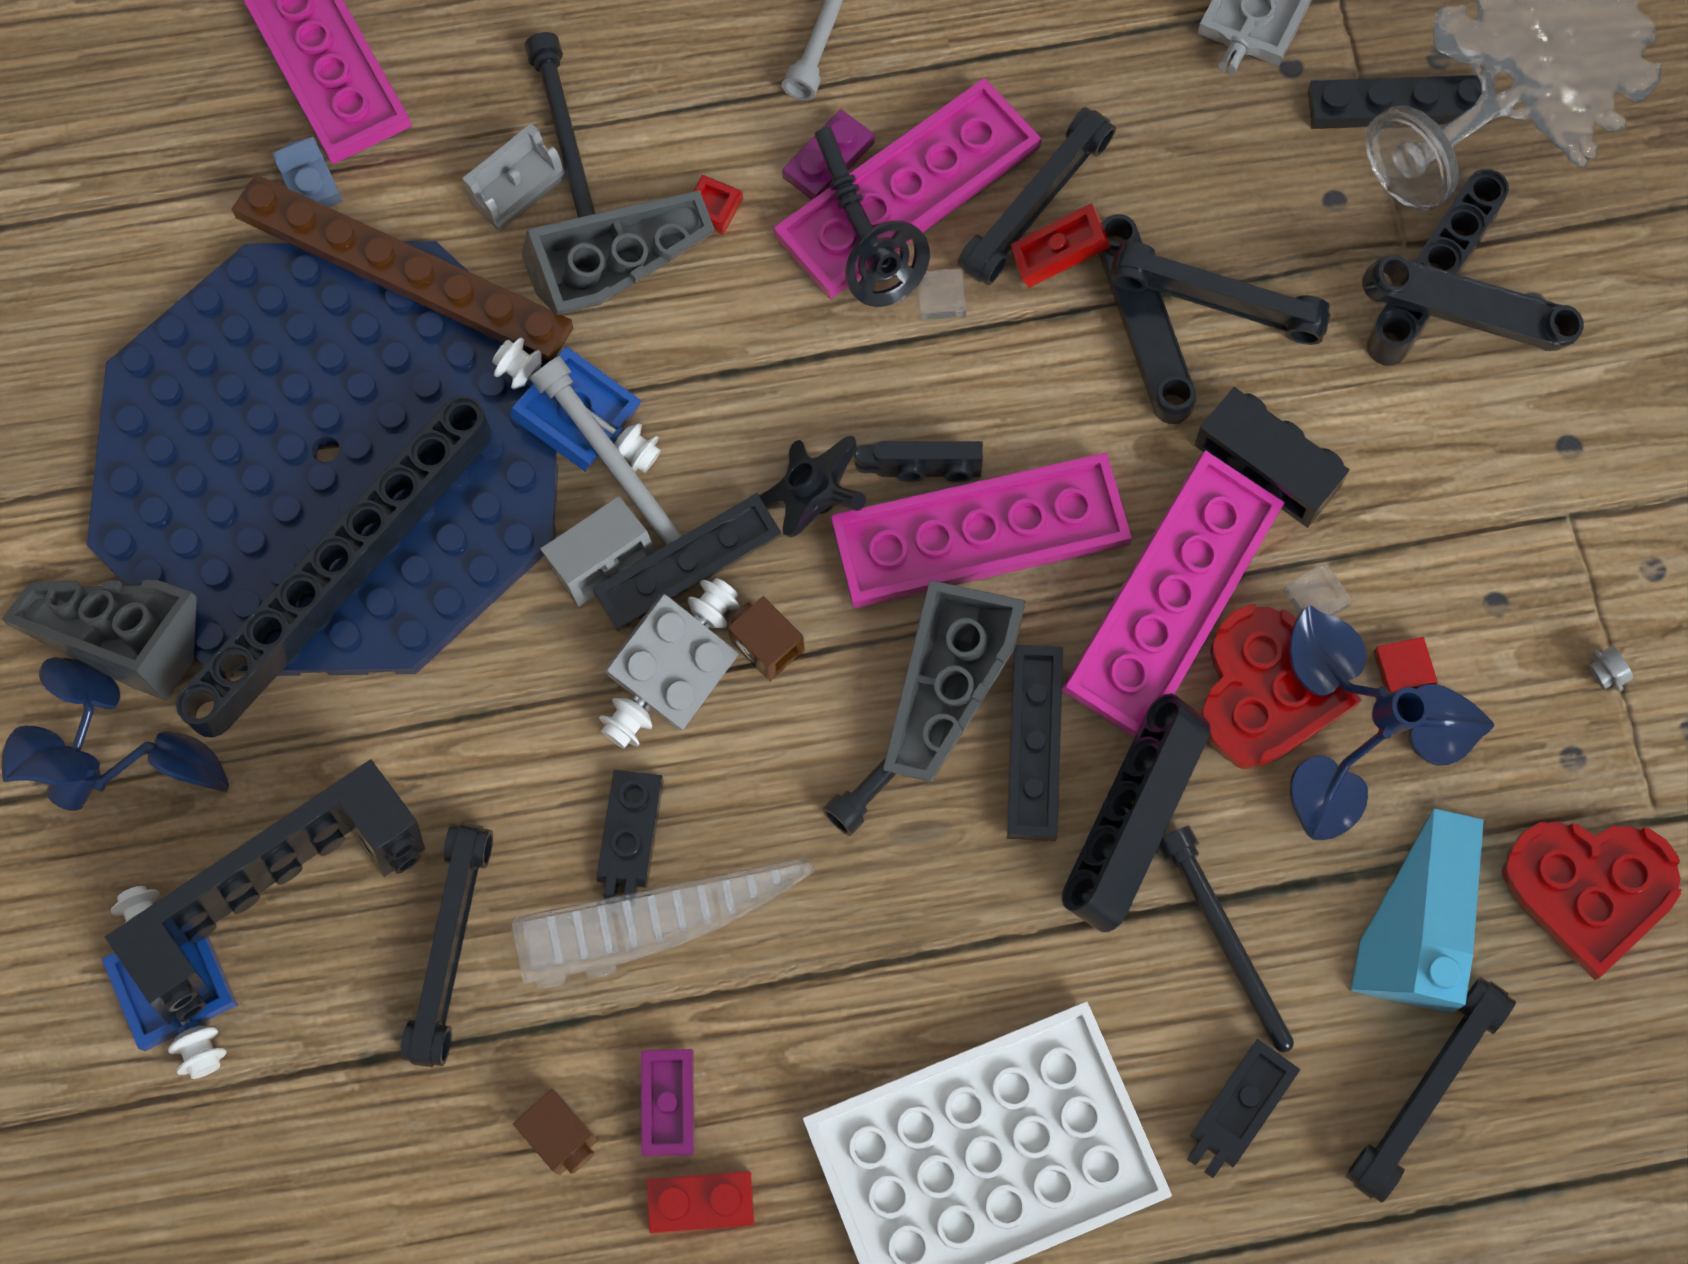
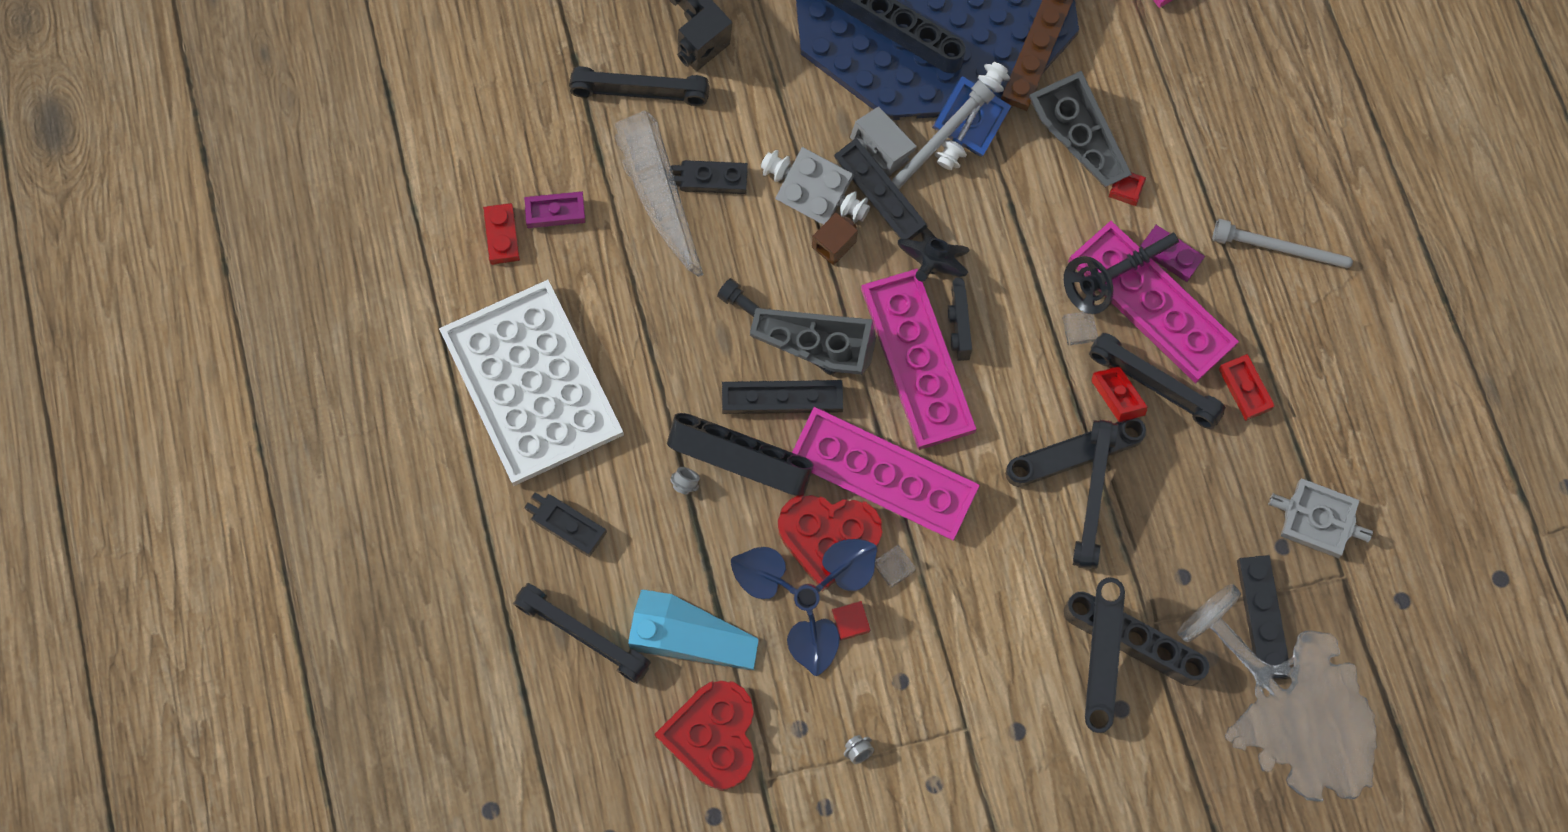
camera: 80 degrees right, 0 degrees up
light grey hinge [462,123,567,232] -> none
reddish brown brick [513,1089,598,1175] -> none
black piece [524,32,595,218] -> none
black piece [1157,825,1294,1053] -> none
black brick [1194,387,1350,528] -> none
none -> light grey plate [670,467,700,494]
none -> red plate [1218,354,1275,421]

